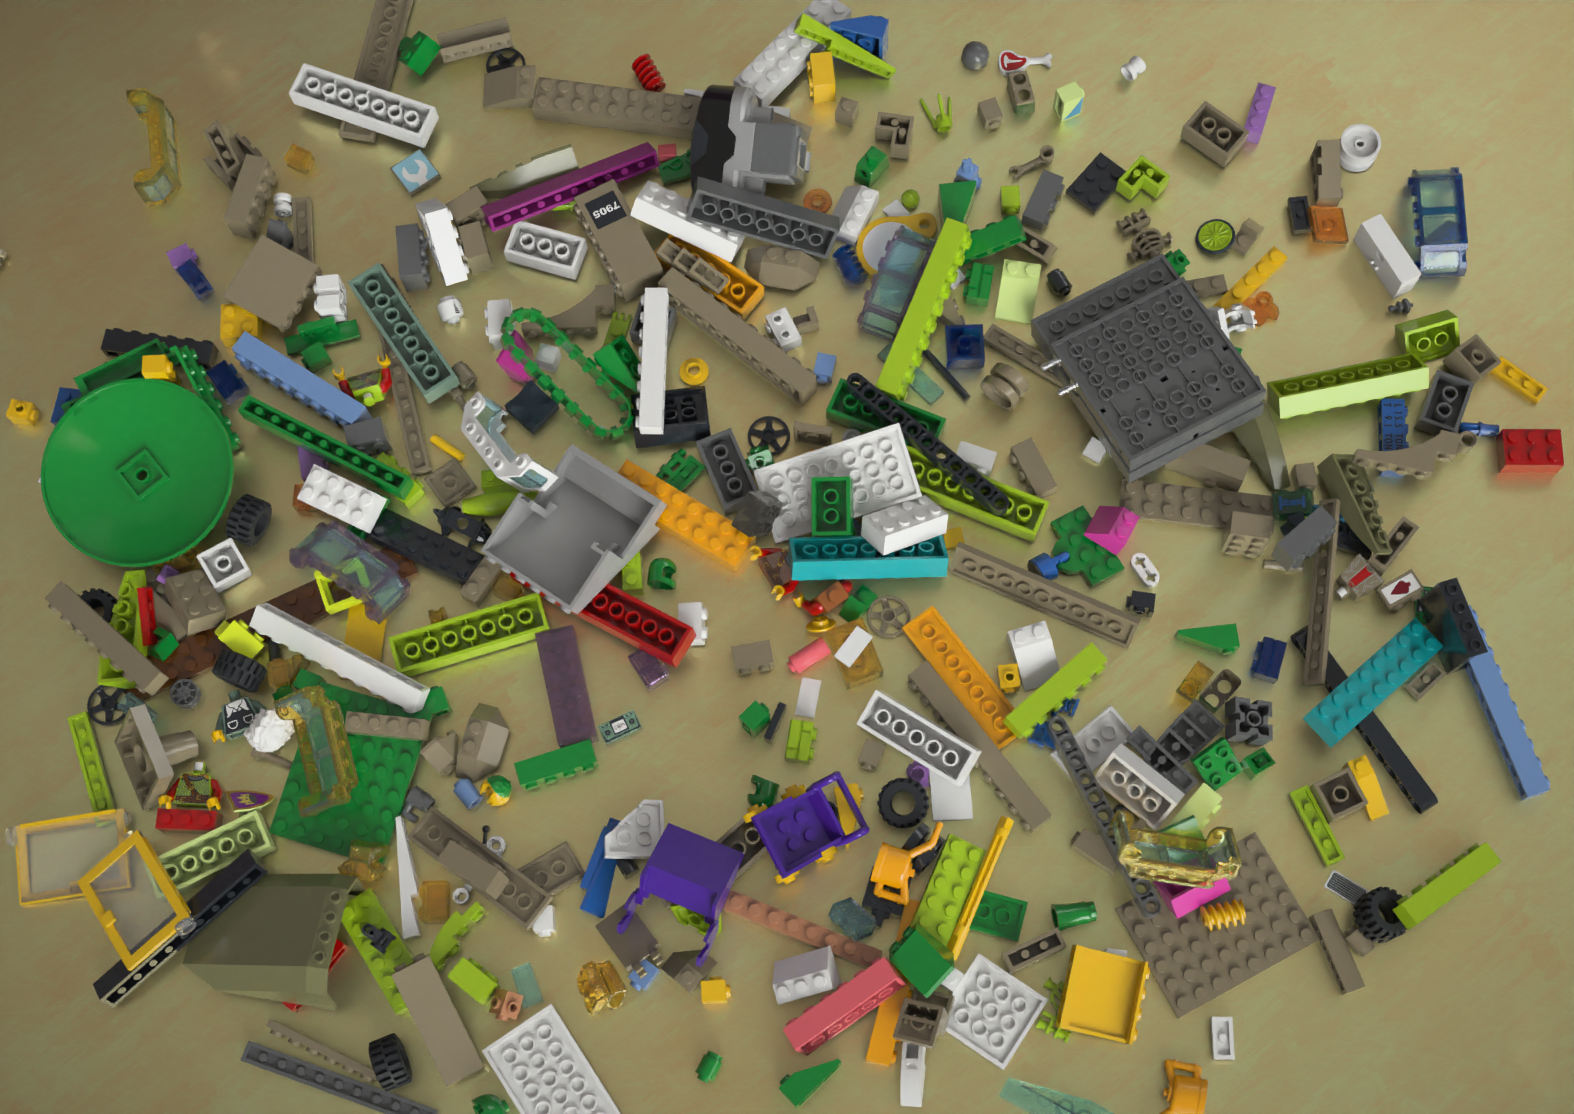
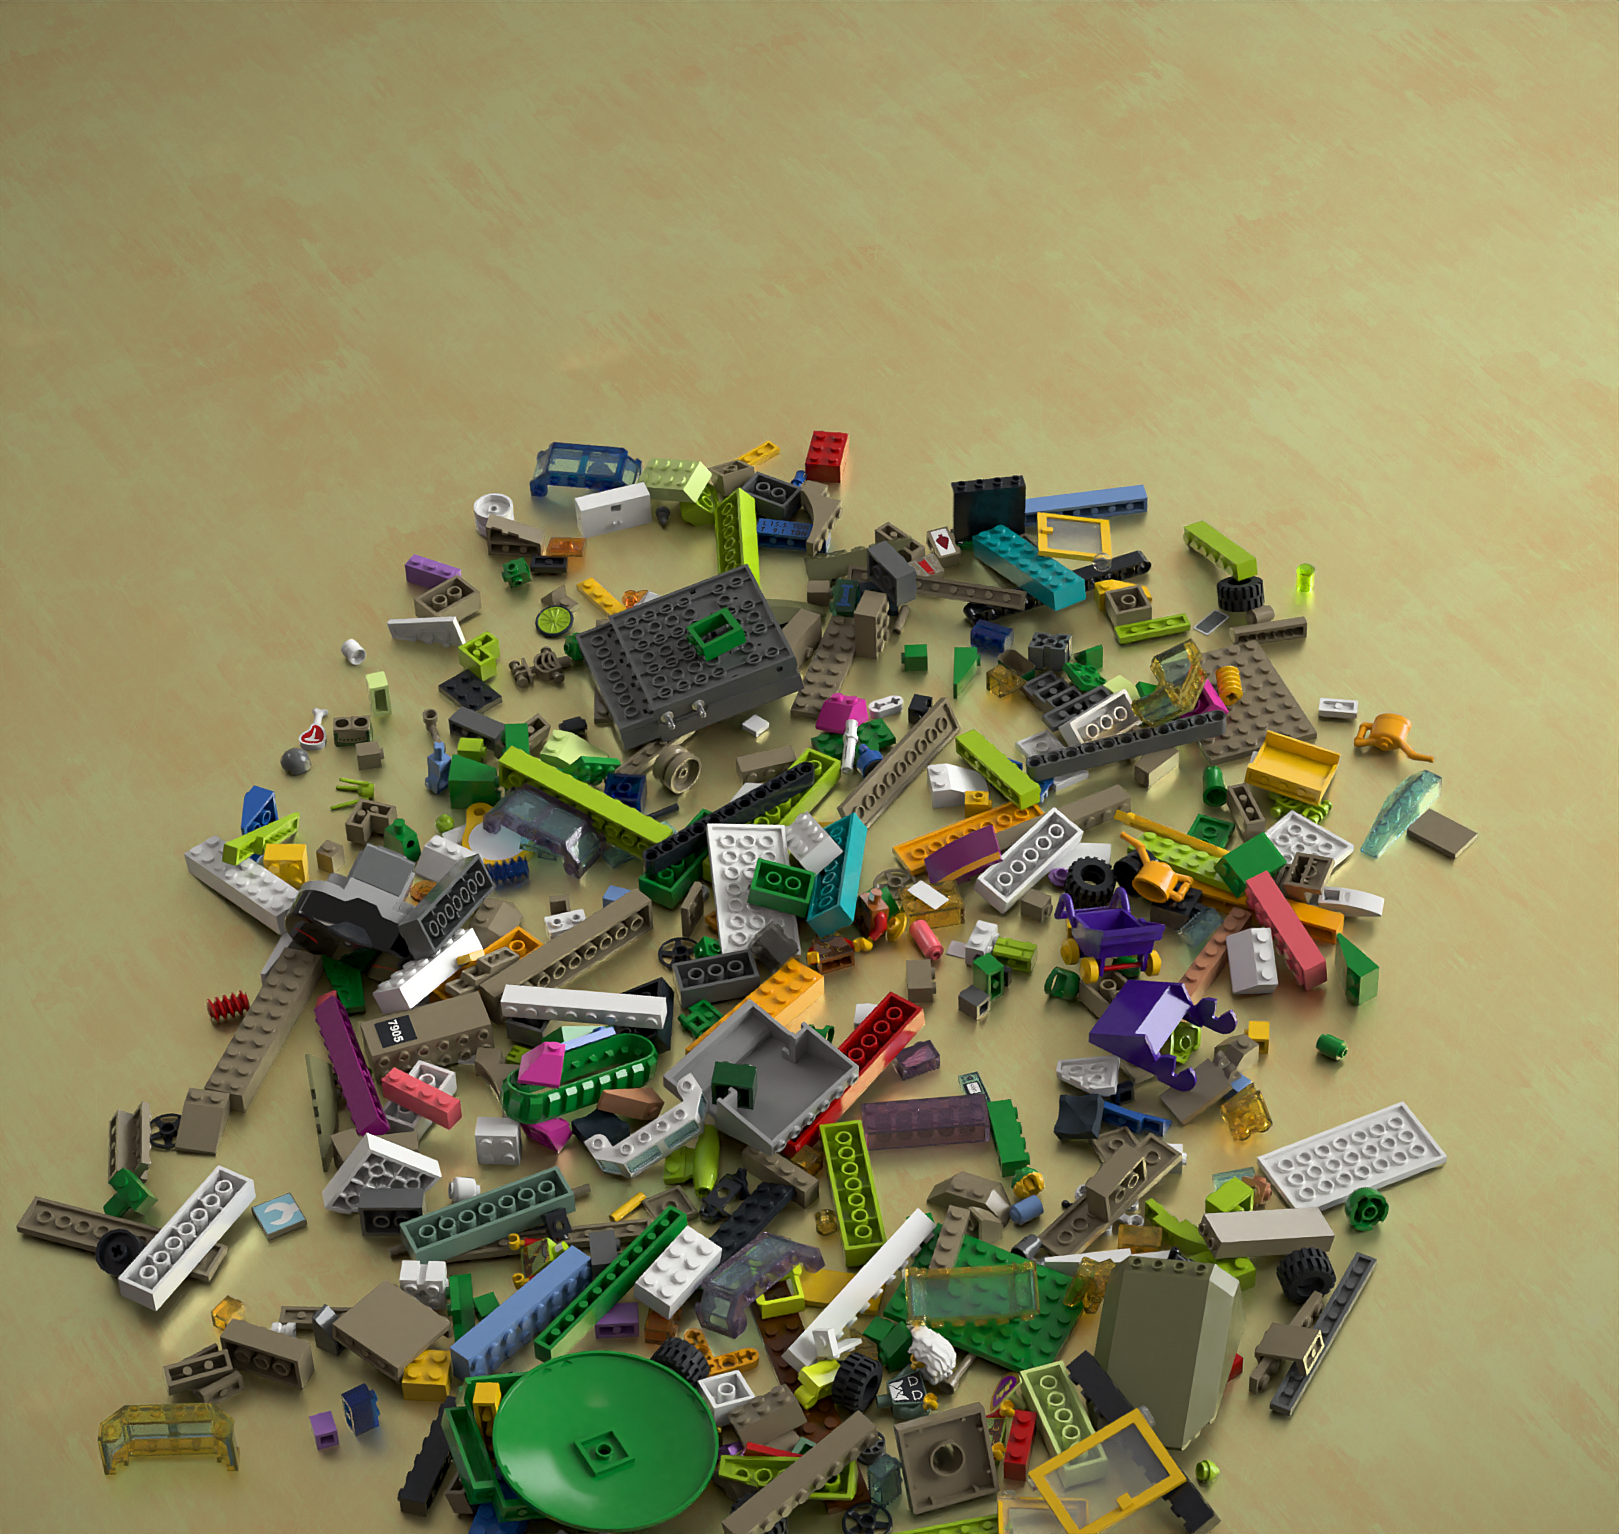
camera: 85 degrees left, 30 degrees down
none -> black wheel [95,1229,147,1280]
none -> coral brick [381,1067,462,1130]
none -> white wing [387,616,466,647]
none -> yellow tile [456,949,485,965]
none -> green brick [501,557,532,588]
none -> dark pink slope [517,1042,566,1089]
none -> black brick [541,1207,573,1242]
none -> plate [560,1026,616,1052]
none -> green plate [562,756,621,786]
none -> nougat slope [596,1088,665,1120]
none -> yellowish green brick [636,458,712,503]
none -> light orange beam [684,1328,759,1378]
none -> green window [686,607,746,662]
none -> dark green brick [711,1061,758,1110]
none -> white bracket [812,1328,862,1359]
none -> white pin [841,719,858,774]
none -> green brick [901,644,928,671]
none -> magenta slope [924,825,1003,892]
none -> dark grey brick [958,985,990,1021]
none -> white brick [965,920,1000,966]
none -> door [1037,512,1112,572]
none -> black brick [1054,1094,1105,1140]
none -> lime plate [1195,1460,1220,1483]
none -> dark tan panel [1255,1322,1324,1376]
none -> clear neon green brick [1296,563,1315,593]

